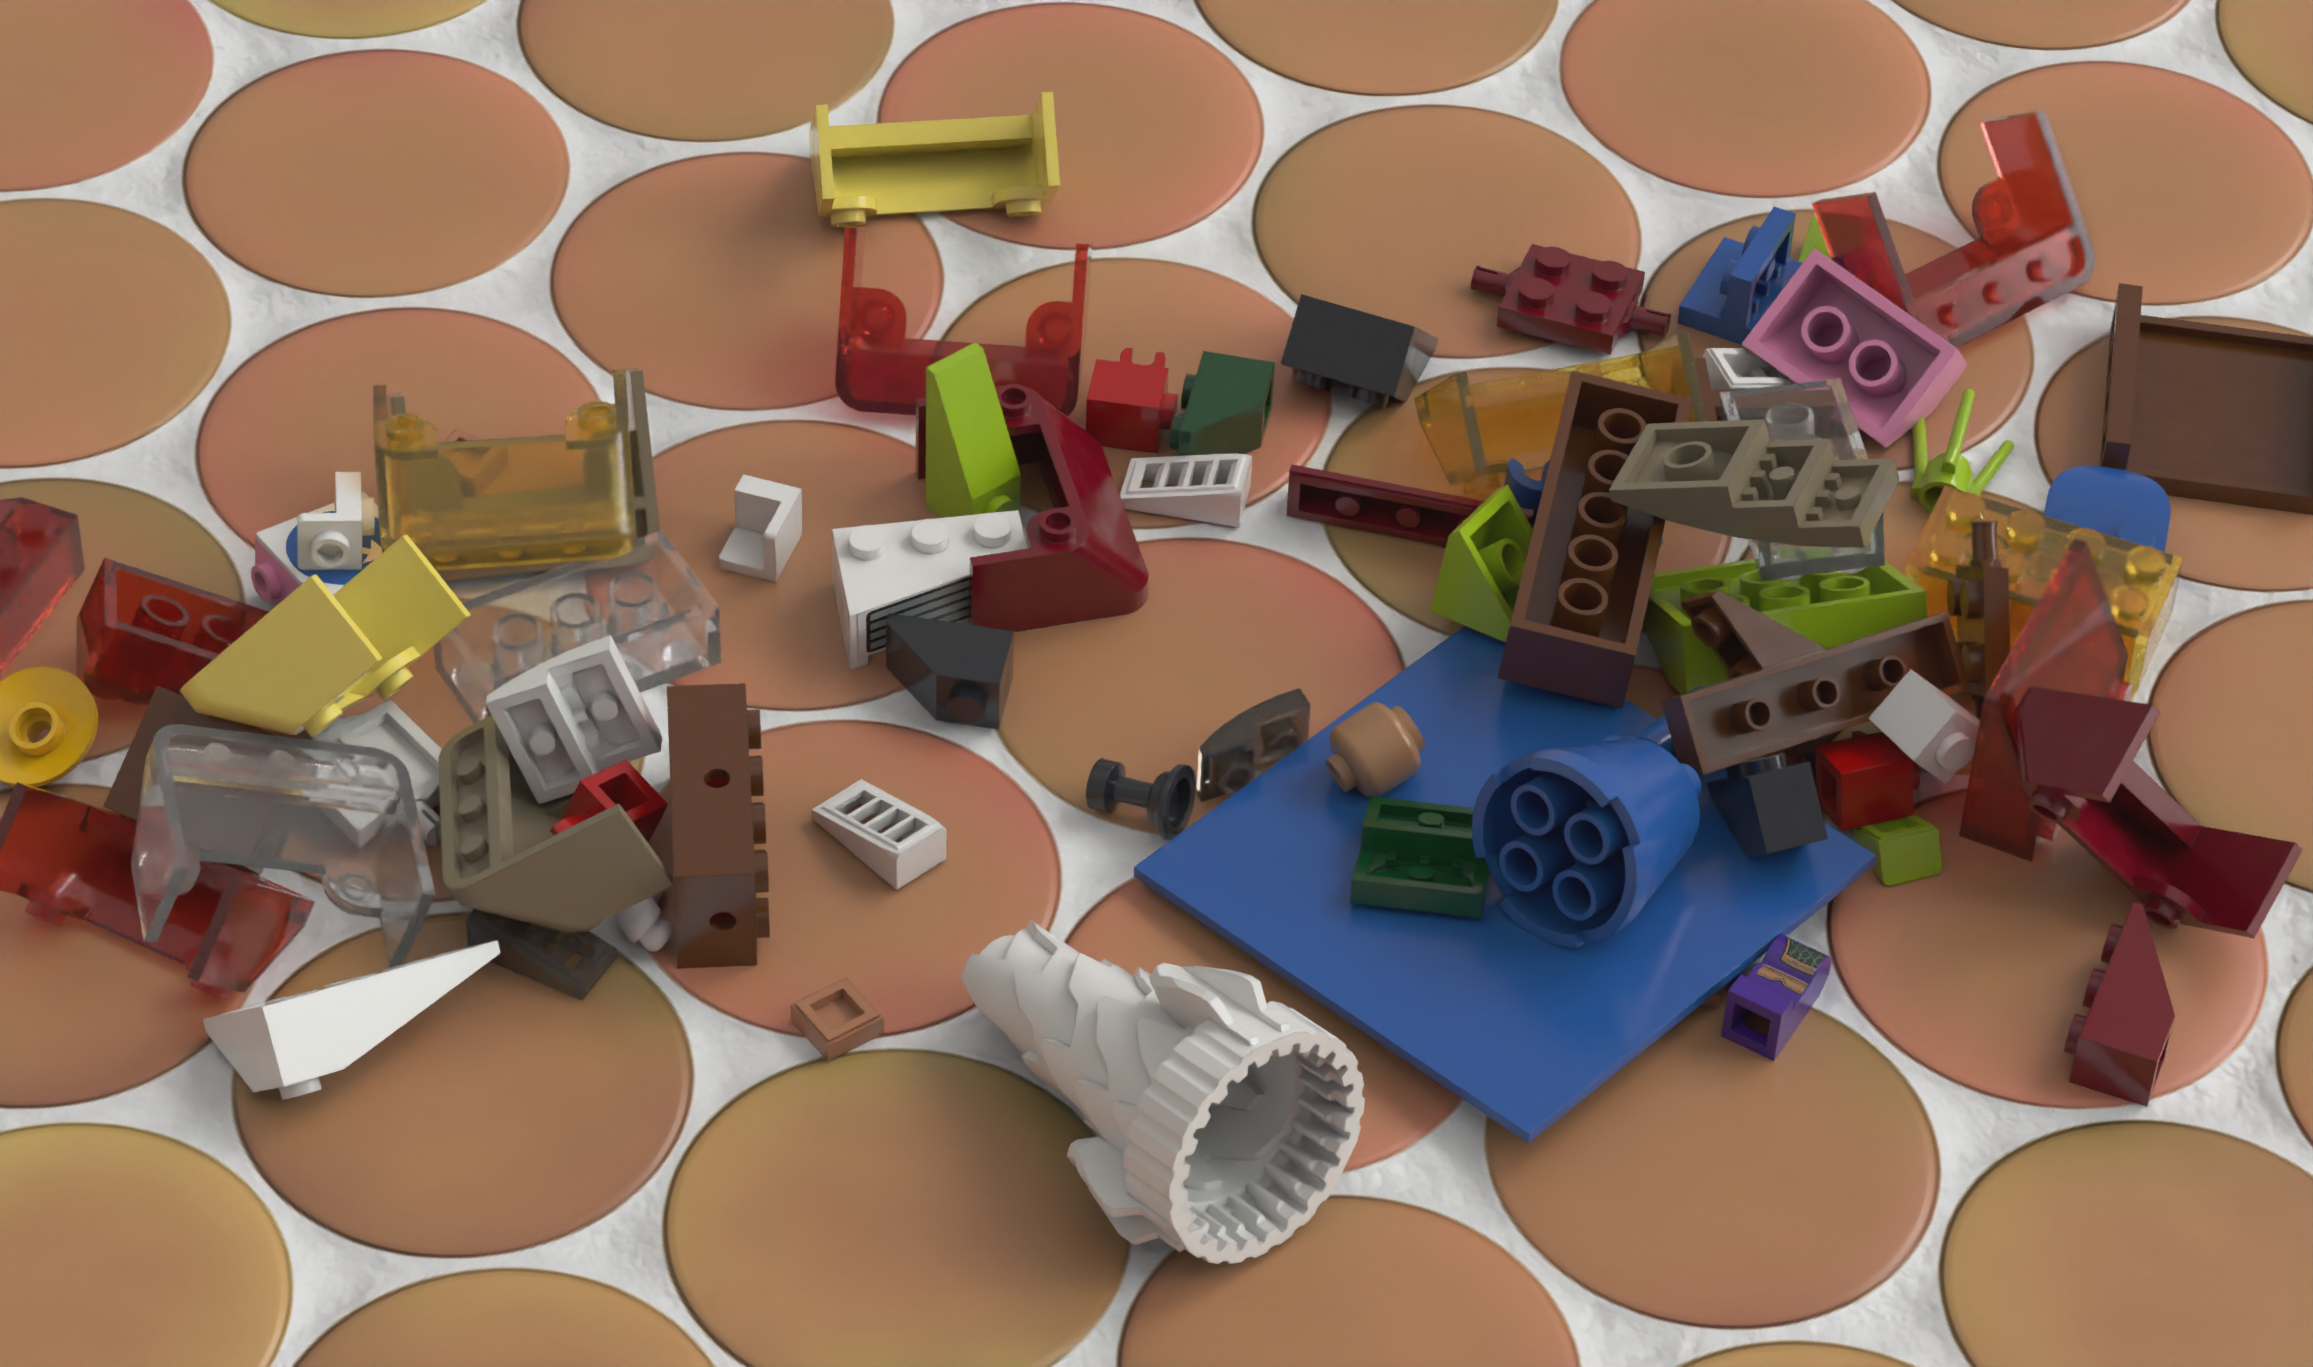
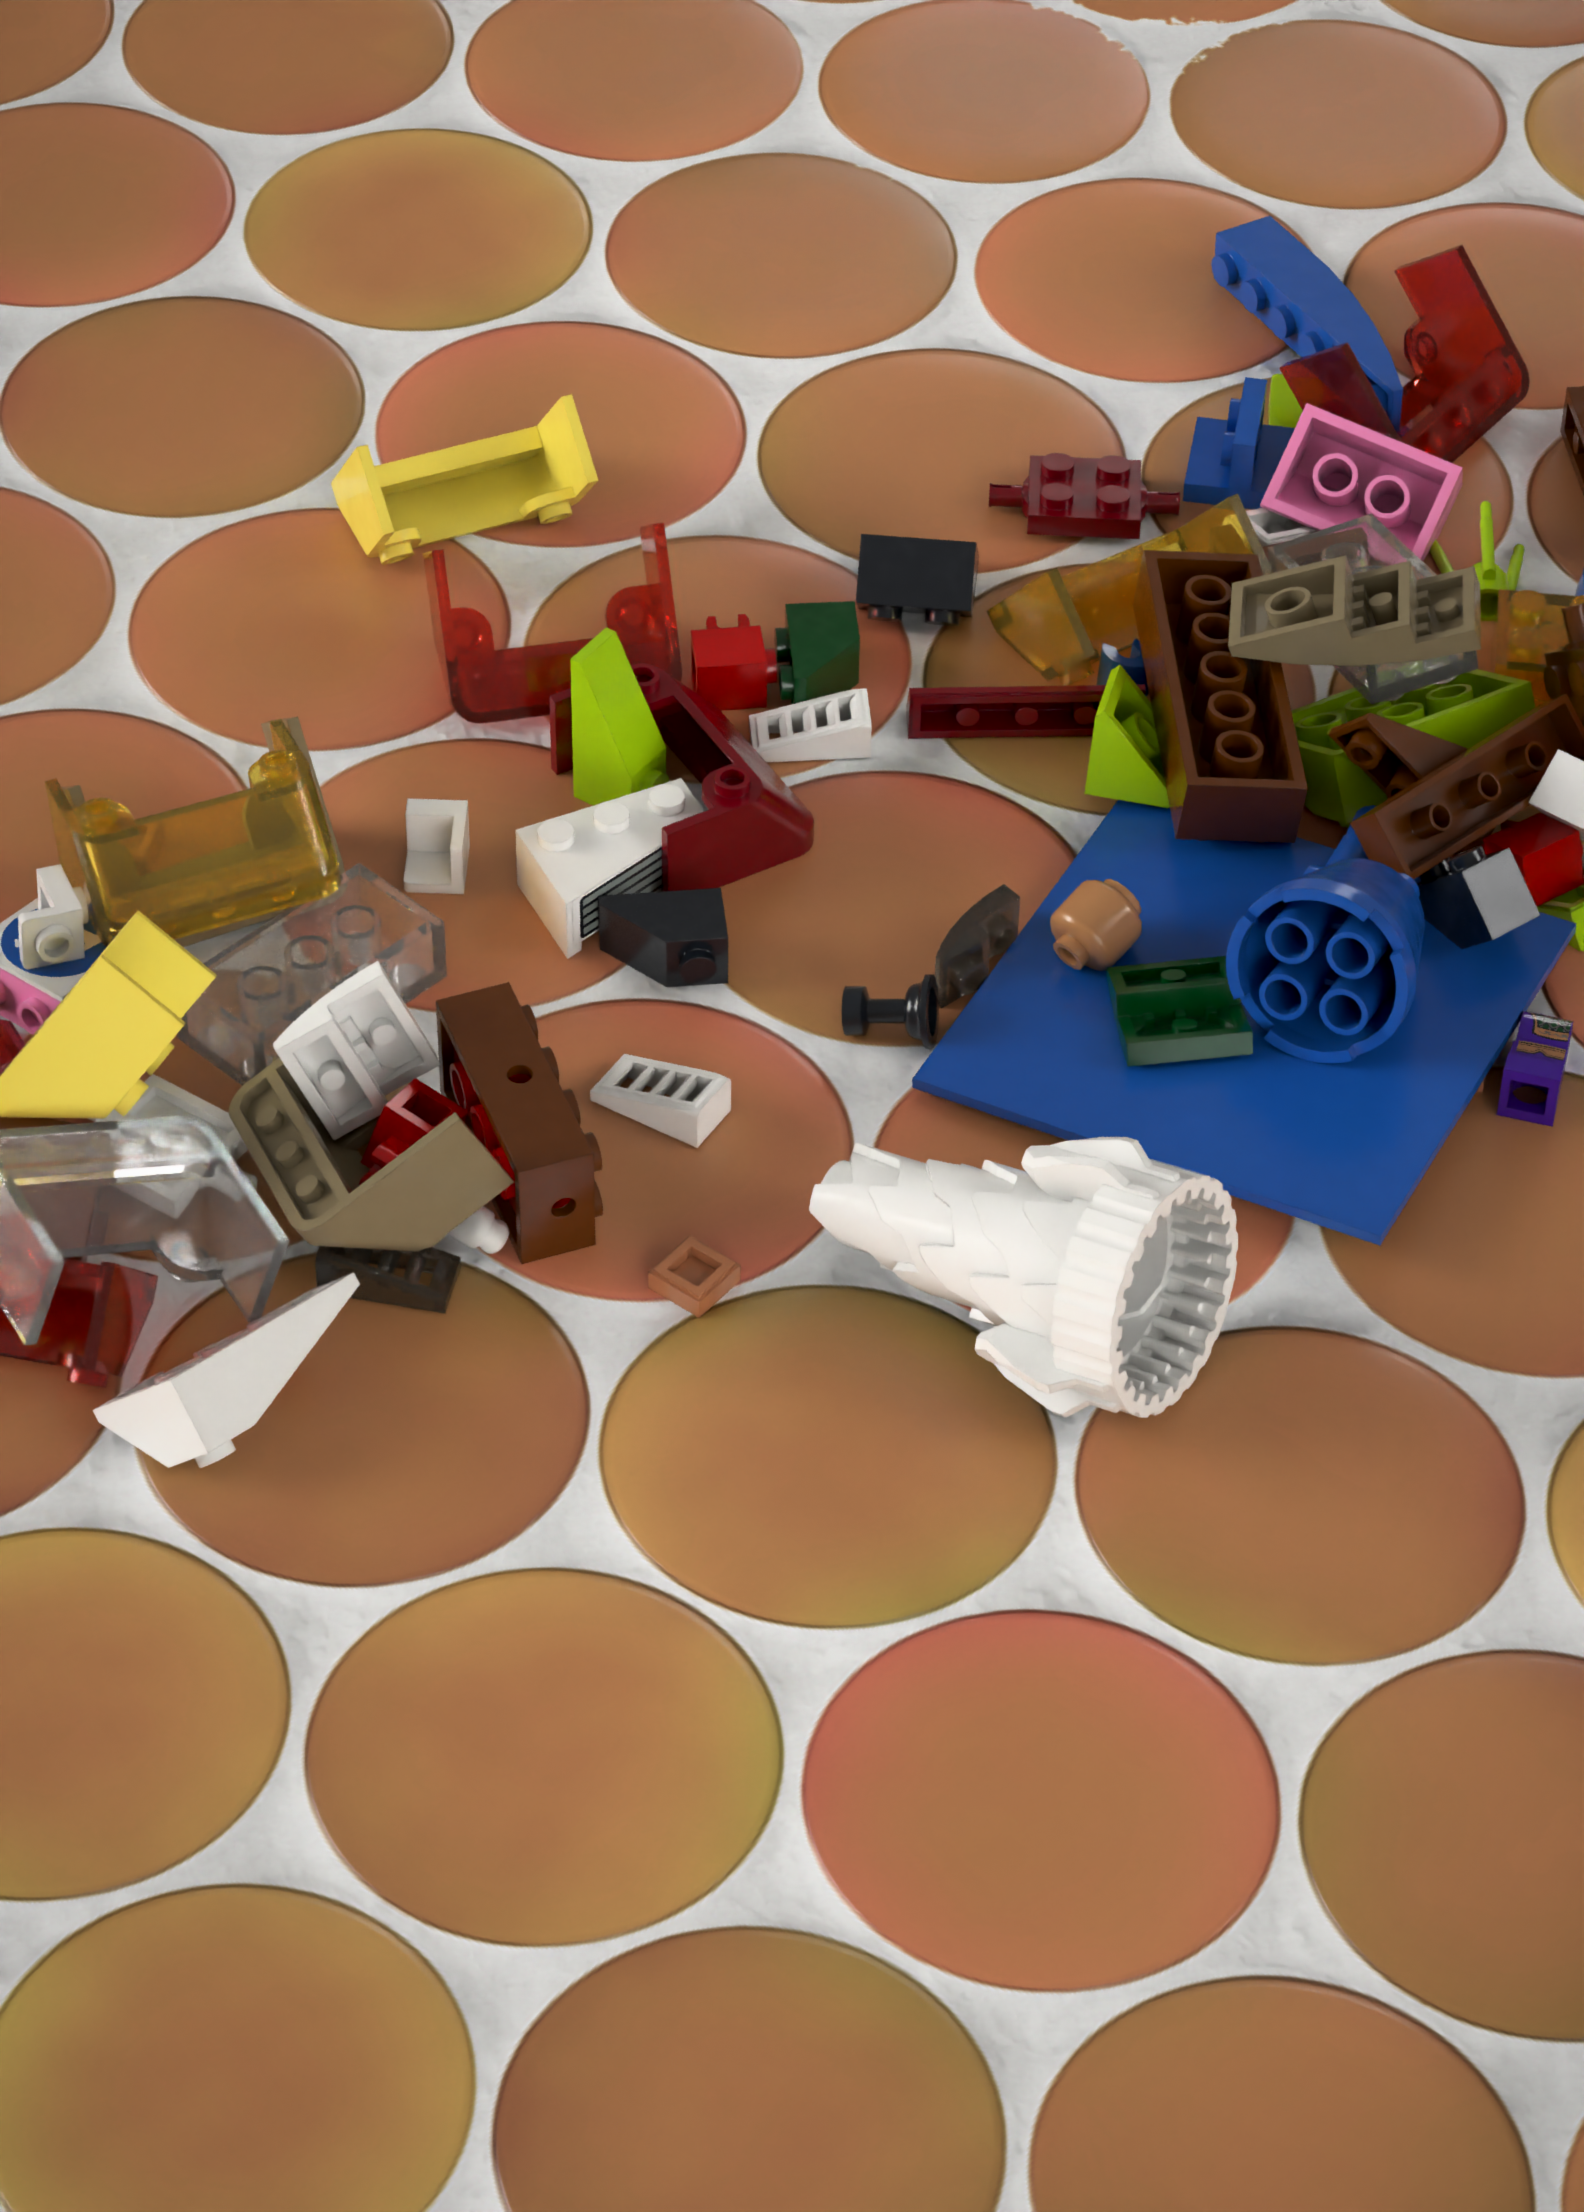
camera: 15 degrees left, 0 degrees up
none -> blue slope [1211,216,1403,437]

